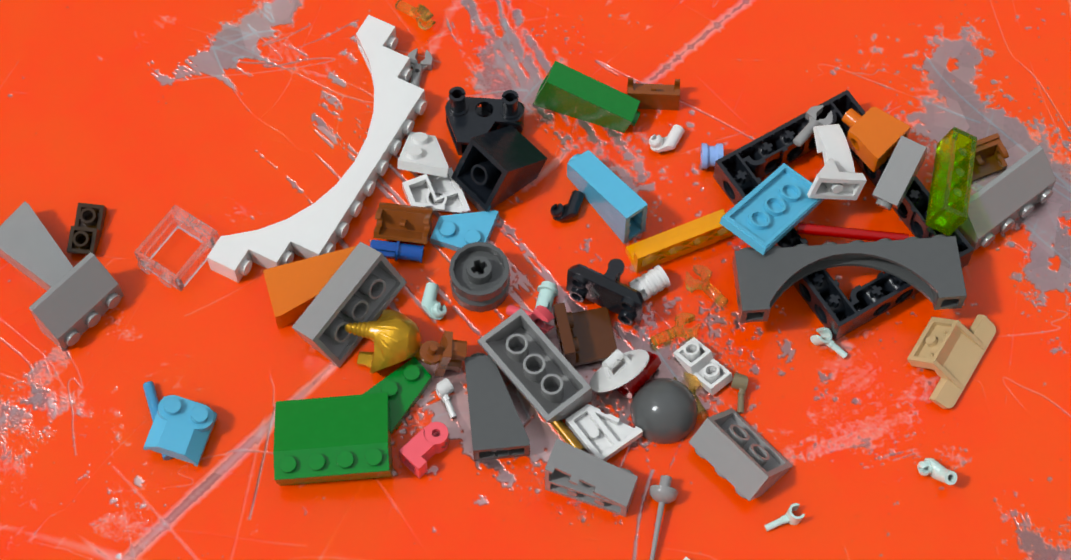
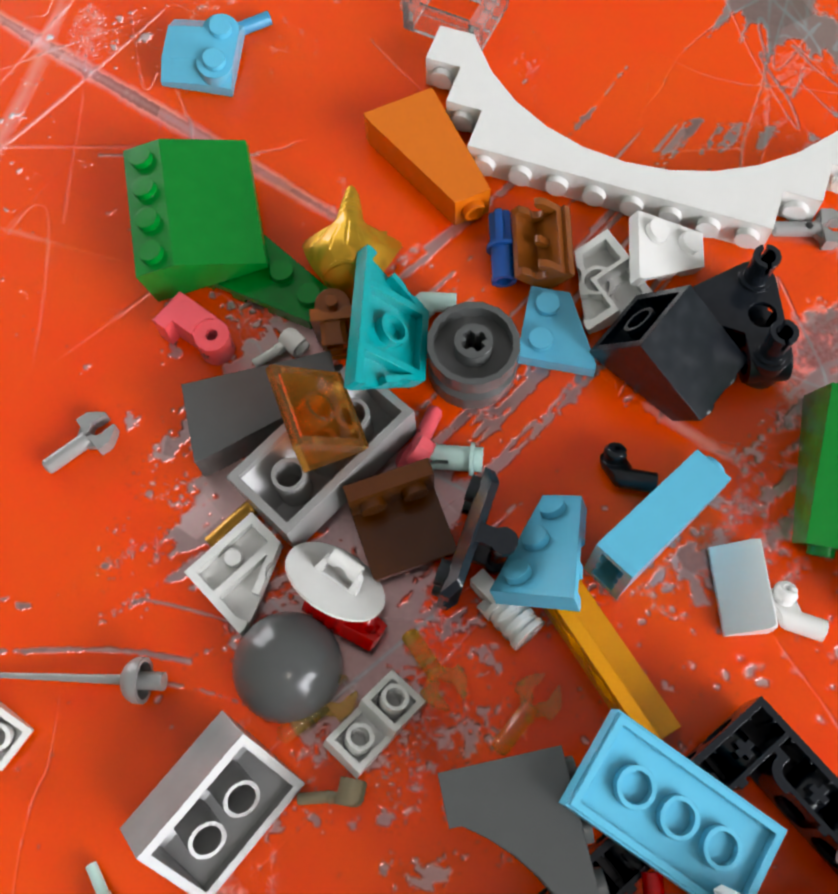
camera: 85 degrees right, 5 degrees up
light grey slope [292,242,407,368] -> none
light grey wedge [545,439,638,517] -> none
light blue wheel [700,143,724,169] -> none
none -> light grey bar [42,412,120,474]
none -> clear orange slope [265,364,369,473]
none -> teal wing [344,244,429,390]
none -> medium azure wing [490,495,587,612]
none -> white slope [707,538,778,637]

